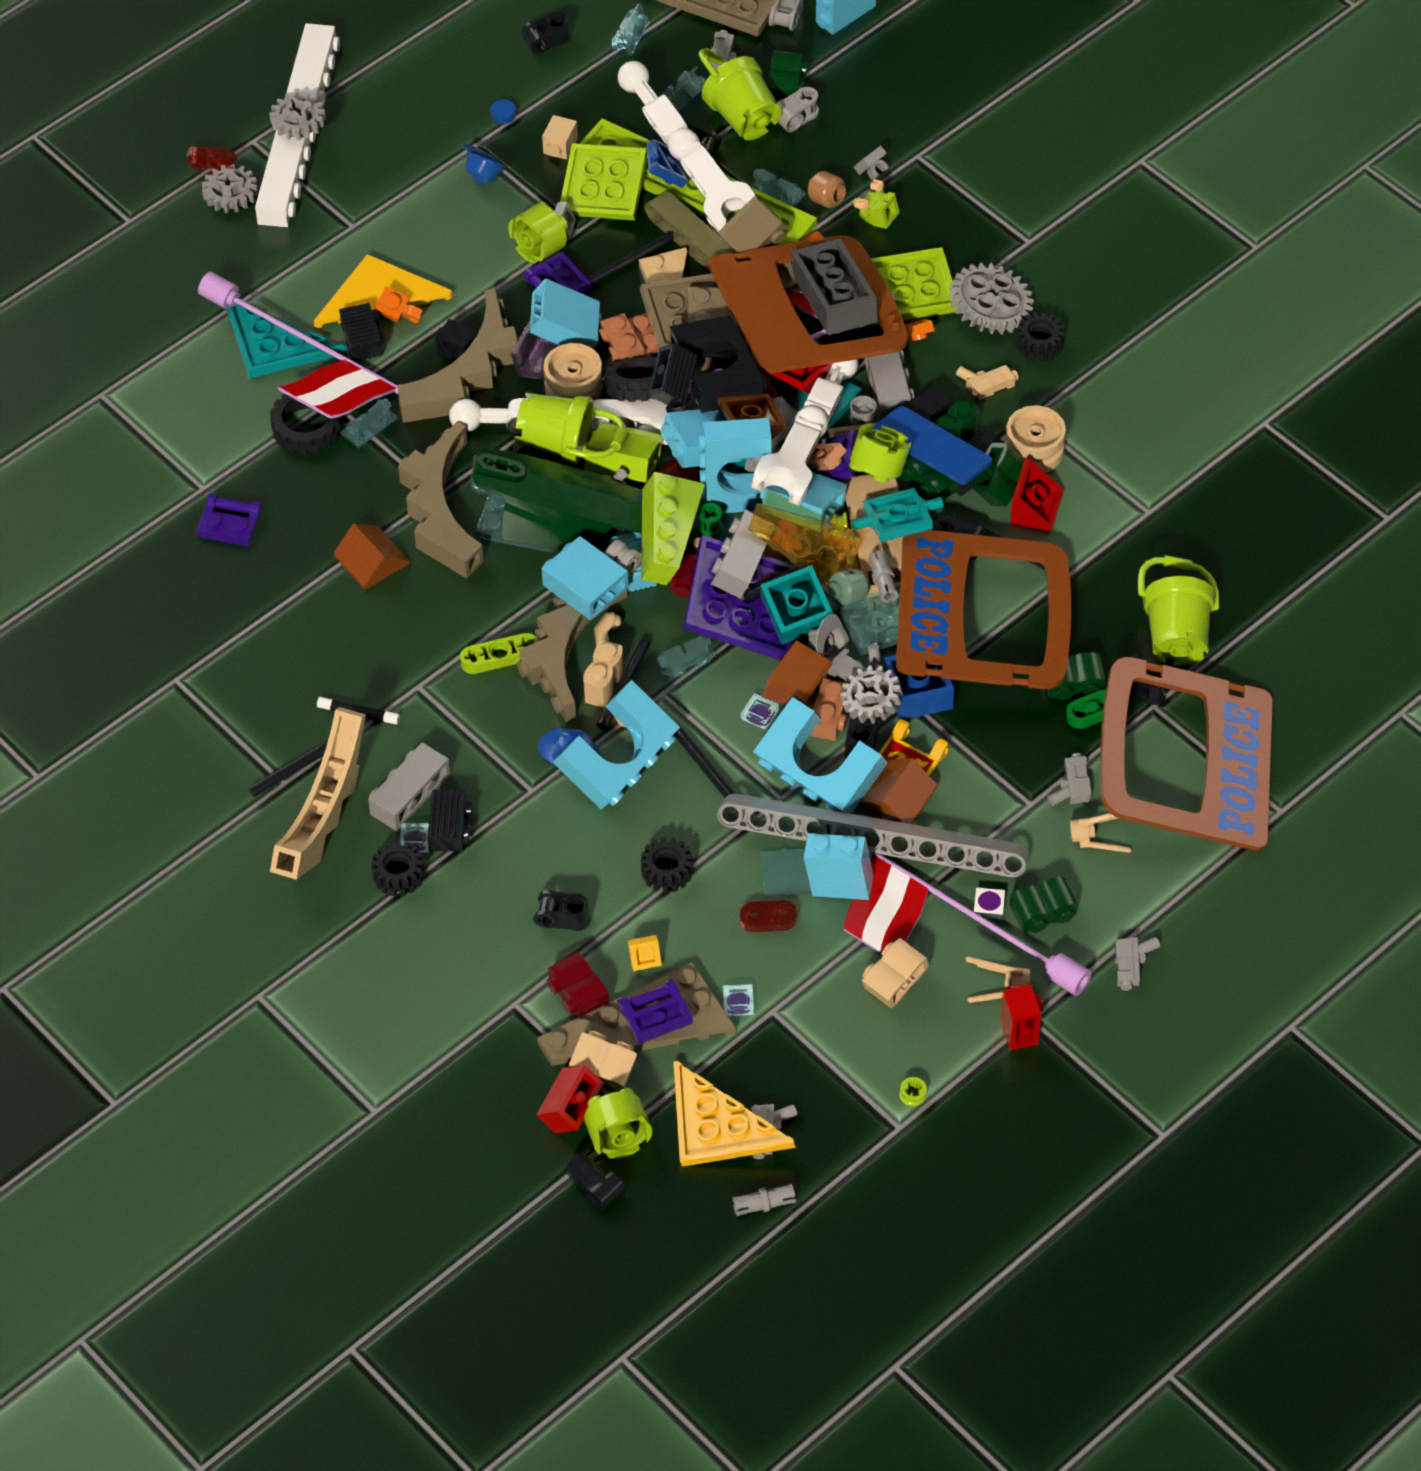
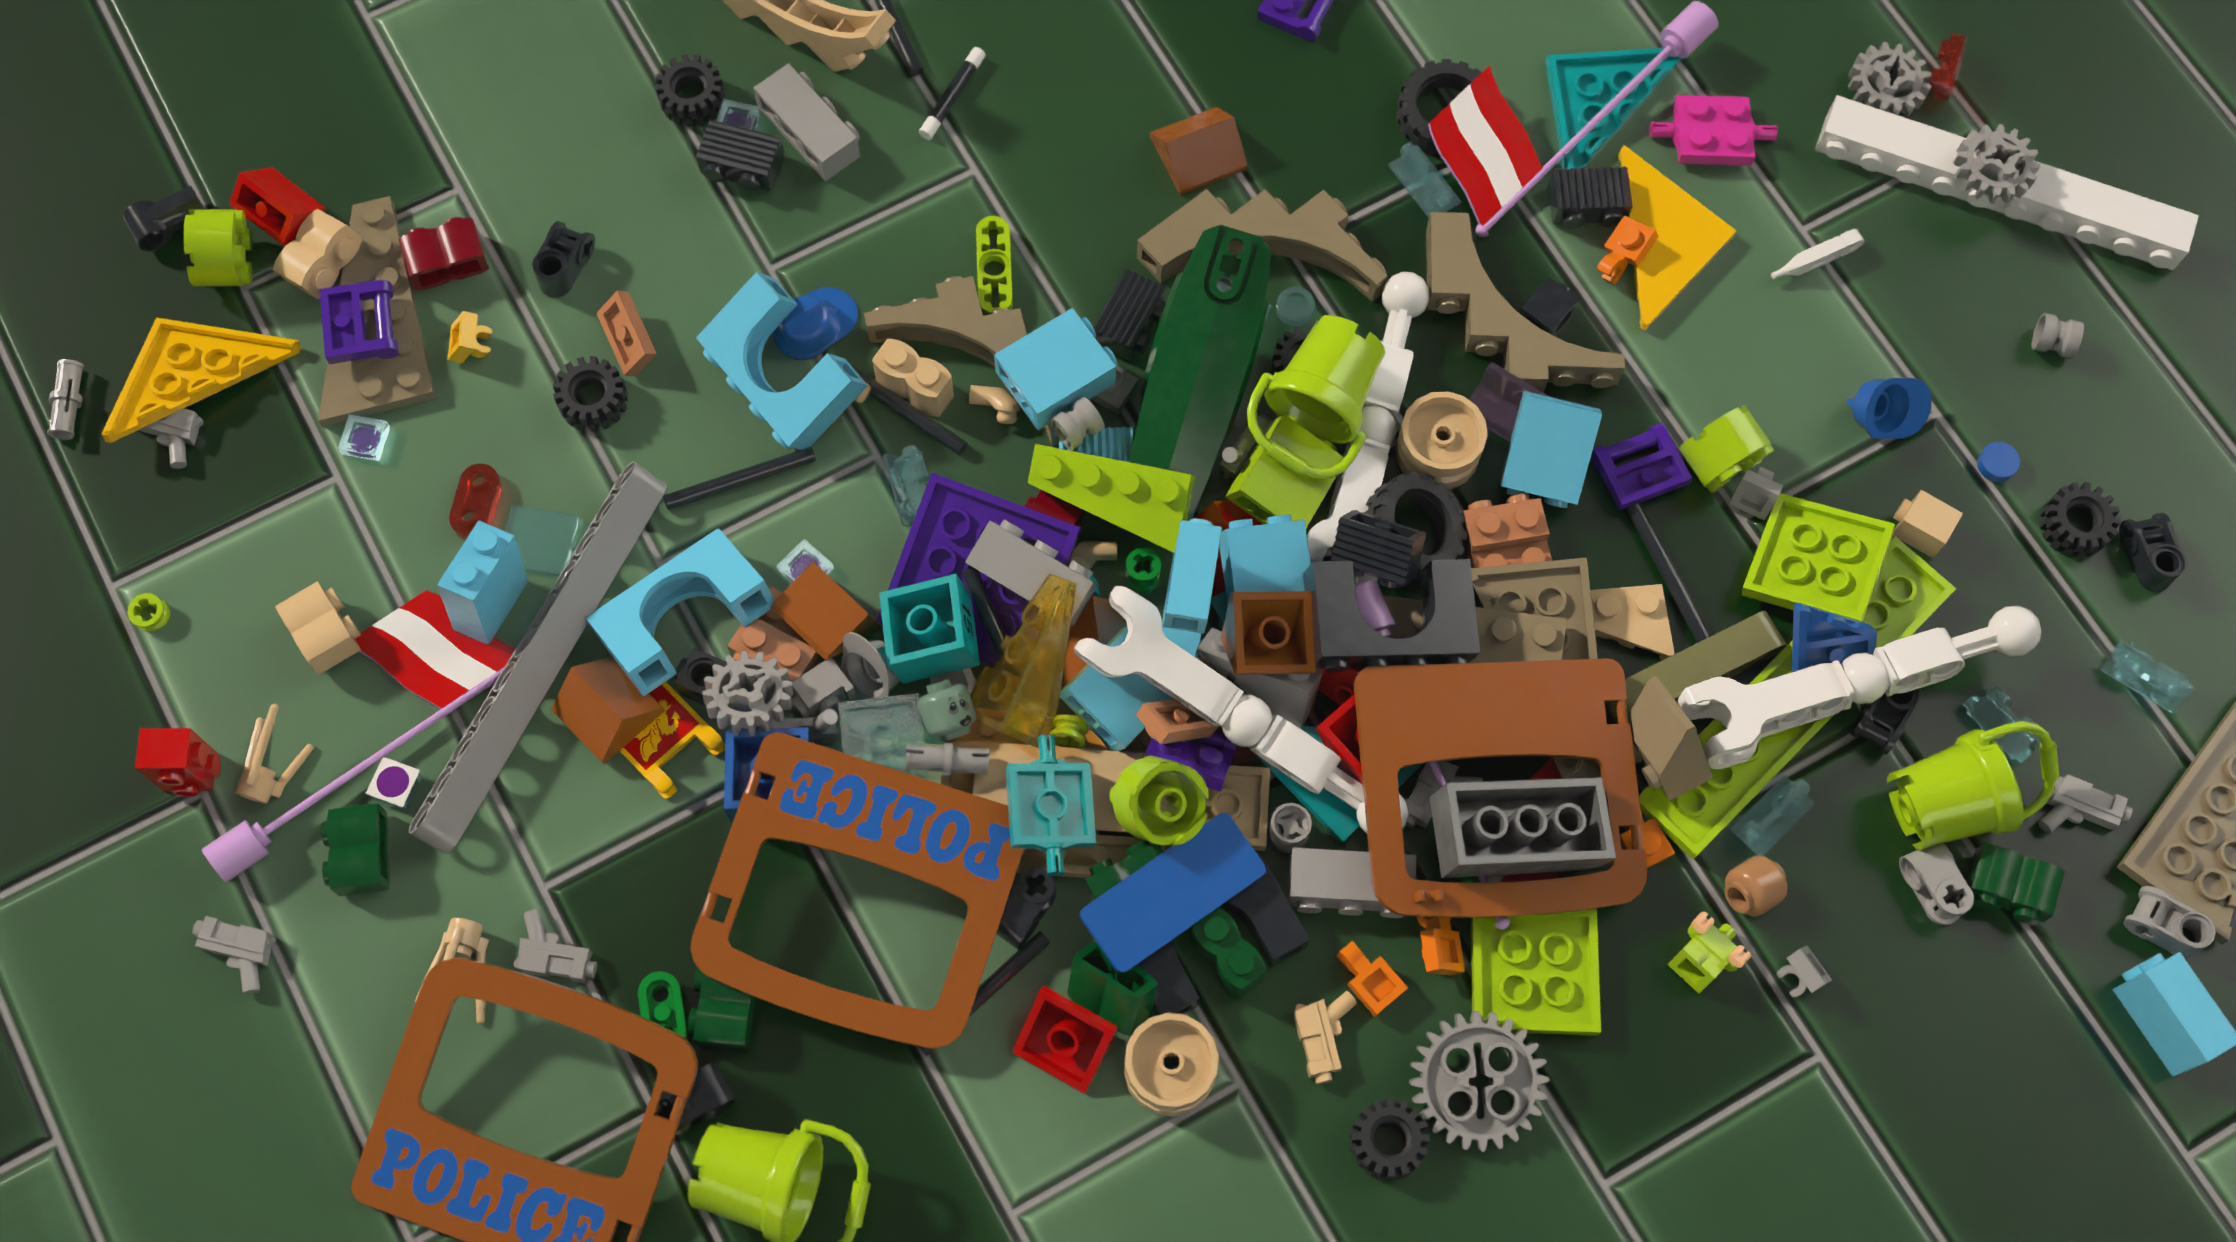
camera: 100 degrees right, 15 degrees up
none -> nougat plate [596,291,657,376]
none -> black brick [1093,269,1166,362]
none -> orange plate [1336,941,1408,1017]
none -> dark pink plate [1649,95,1778,166]
none -> white piece [1771,229,1865,279]
none -> light grey wheel [2032,313,2084,359]
none -> black tyre [2039,482,2121,558]

